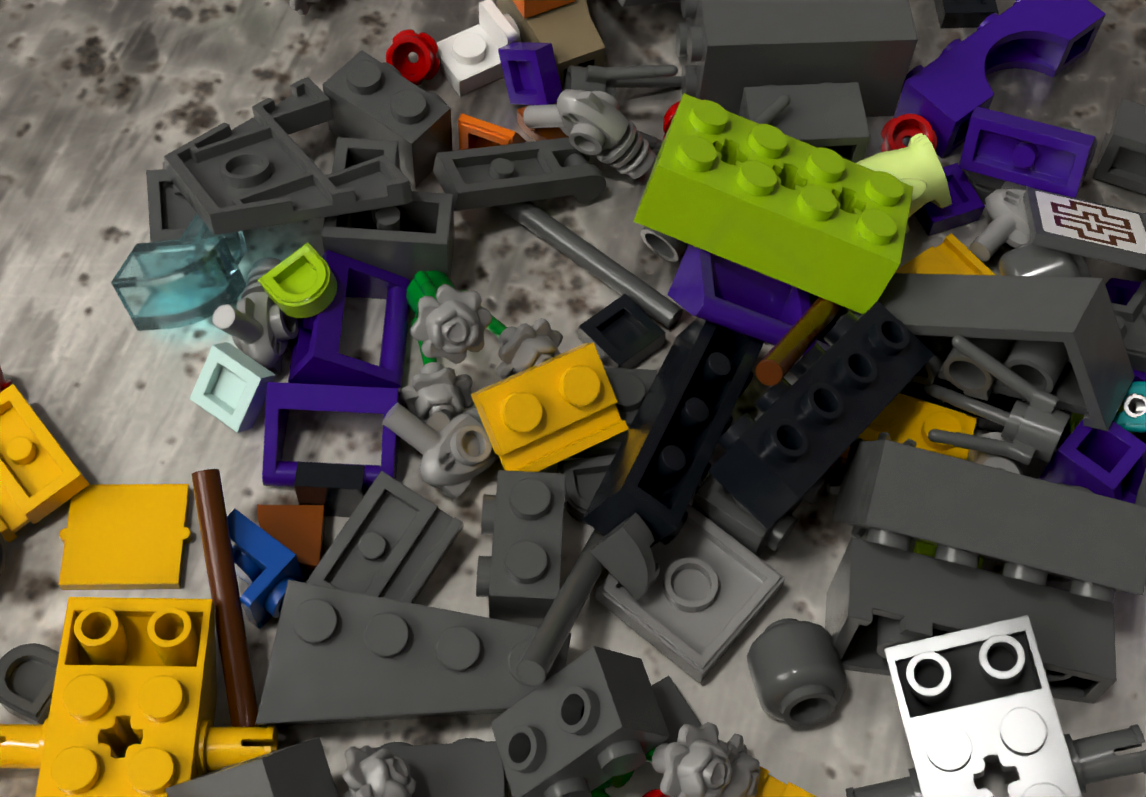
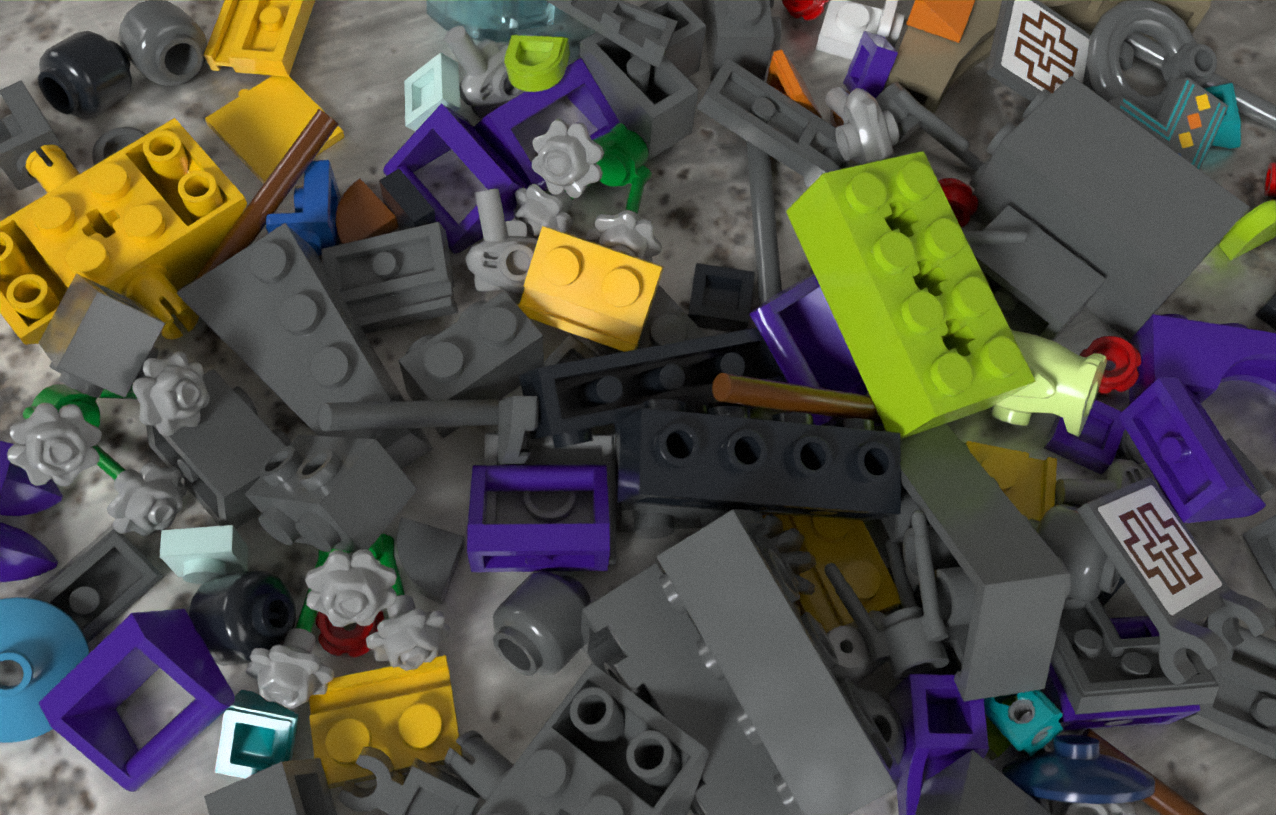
camera: 45 degrees right, 5 degrees up
none -> dark purple tile [467,464,610,572]

